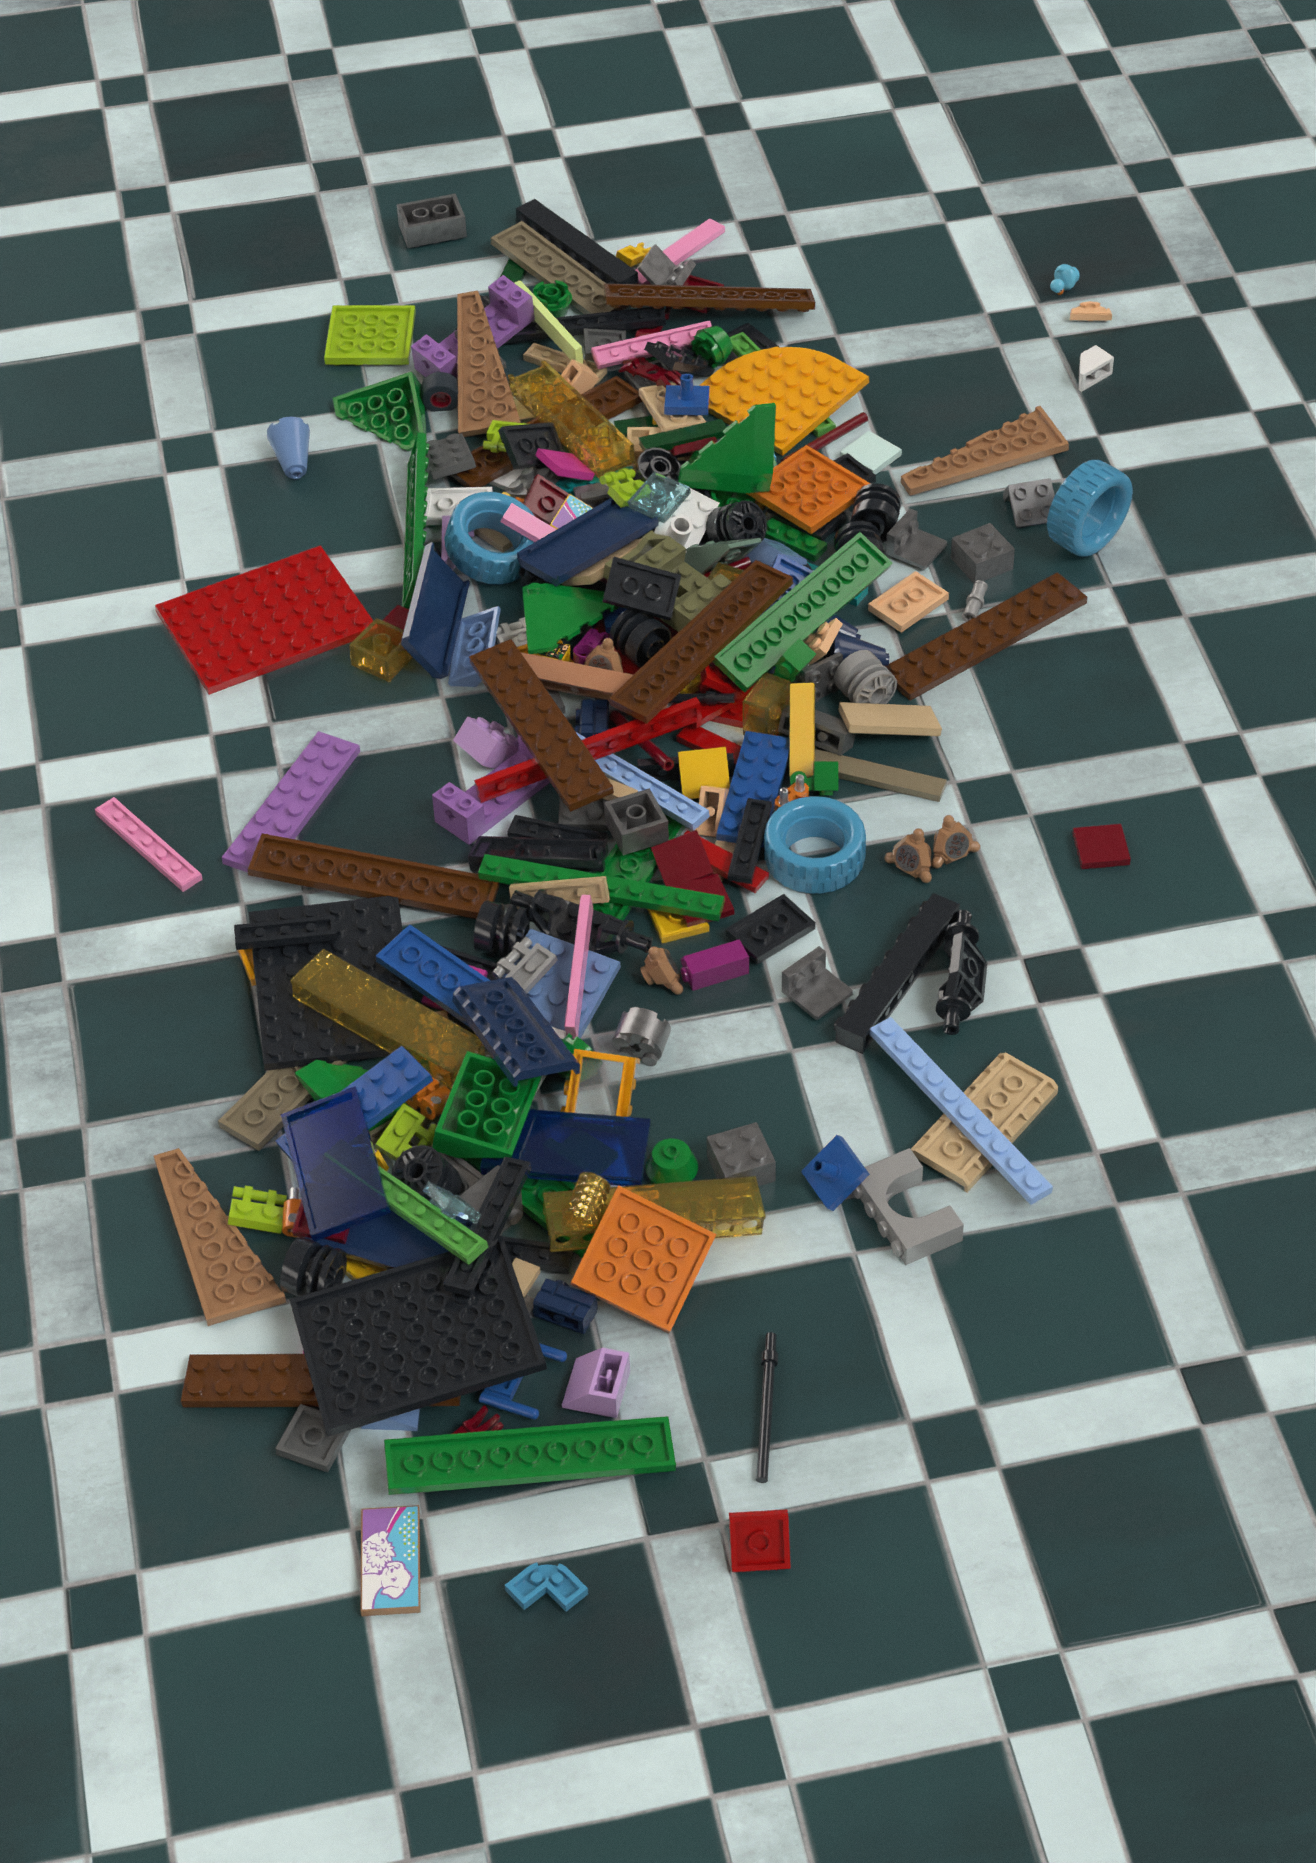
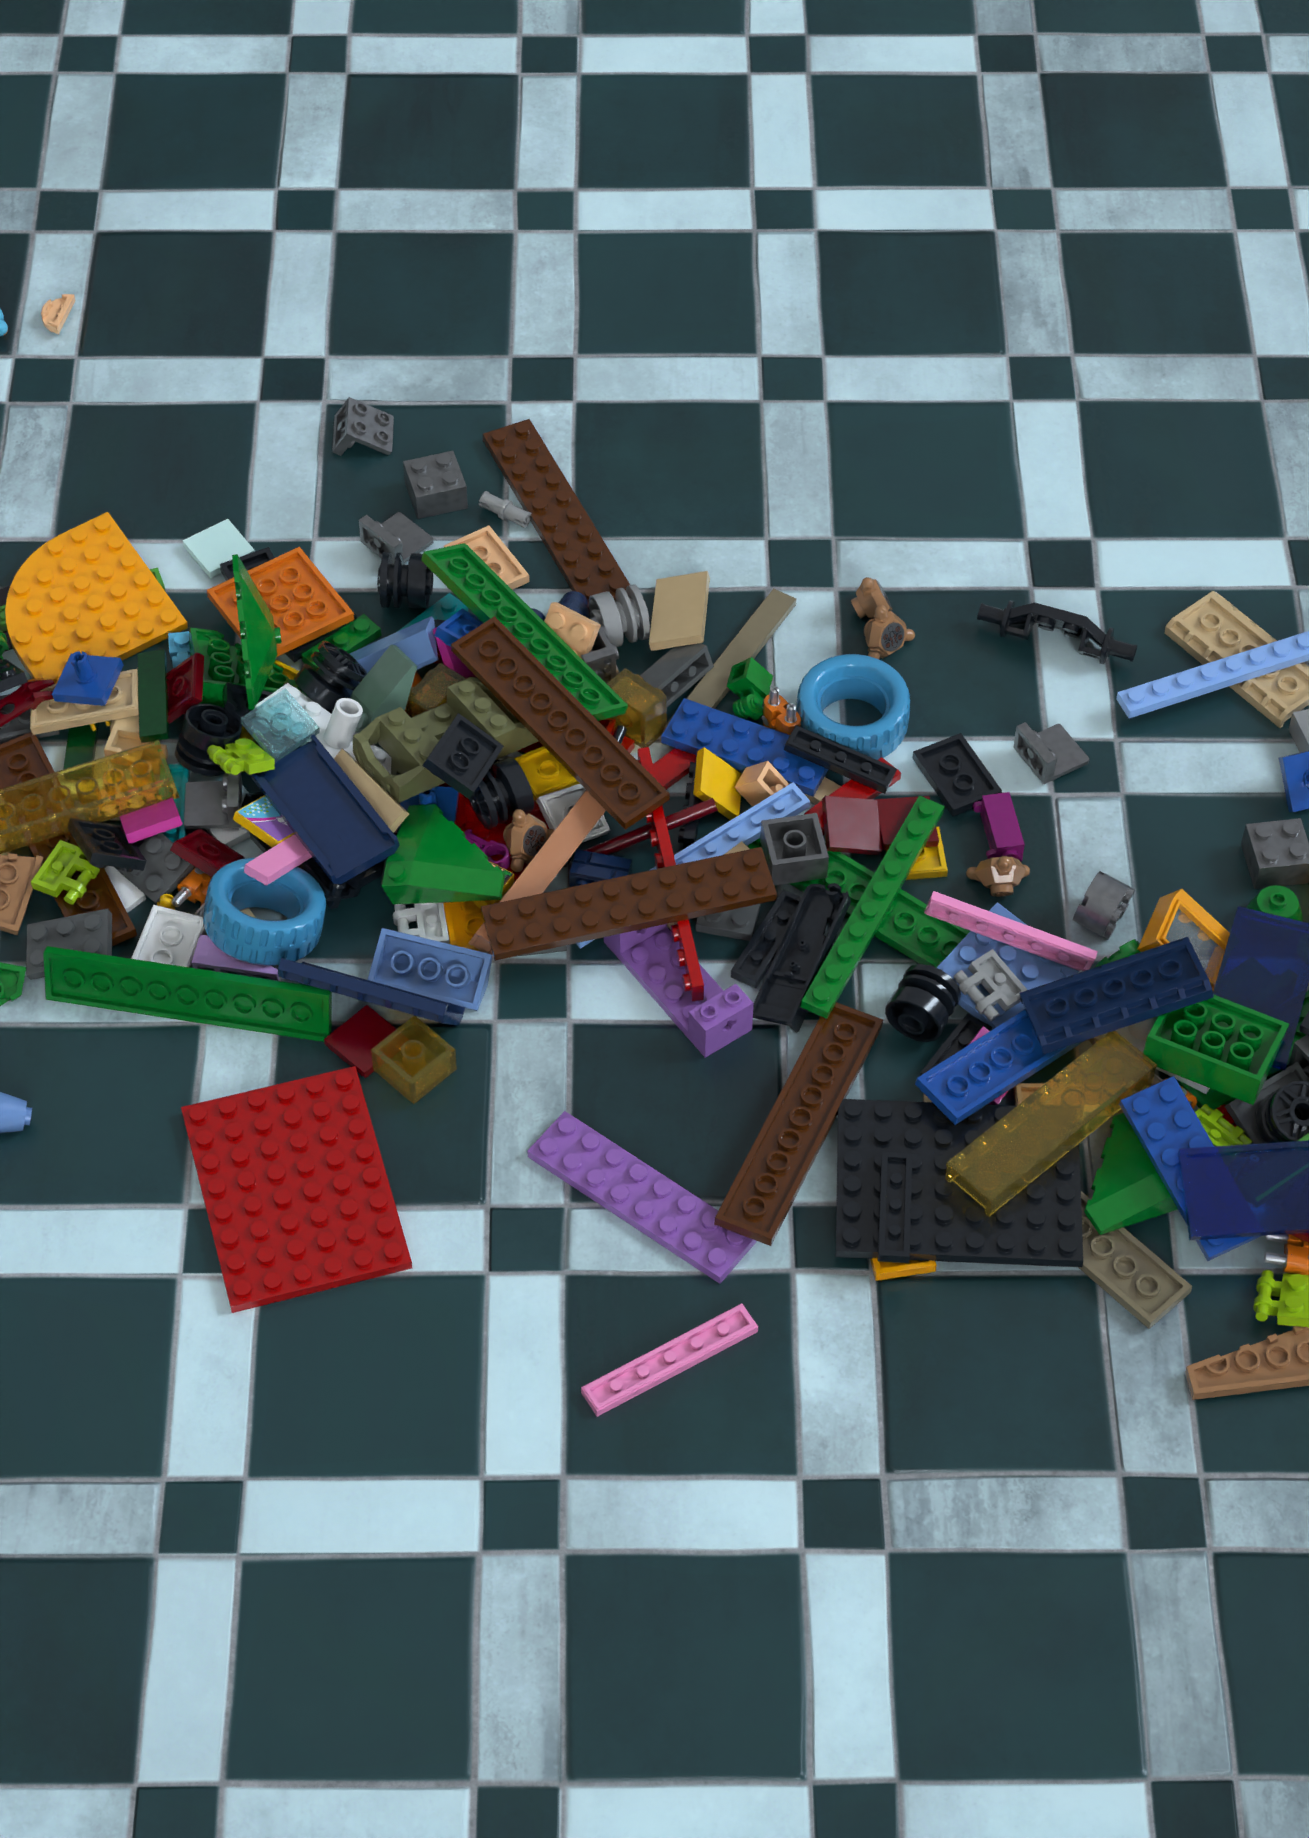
camera: 80 degrees left, 5 degrees up
lavender slope [453,717,519,769] -> none
tan tile [509,876,610,909] -> none
black plate [510,889,653,955] -> none
green brick [771,638,816,687] -> none
dark red piece [781,412,868,462] -> none
yellow tile [790,683,815,778] -> none
black brick [834,893,960,1054] -> none
black wheel [850,483,901,543] -> none
medium nougat wing [901,406,1069,496] -> none
dark azure tyre [1047,460,1133,557] -> none
dark red tile [1072,824,1131,869] -> none
white slope [1079,345,1114,392] -> none

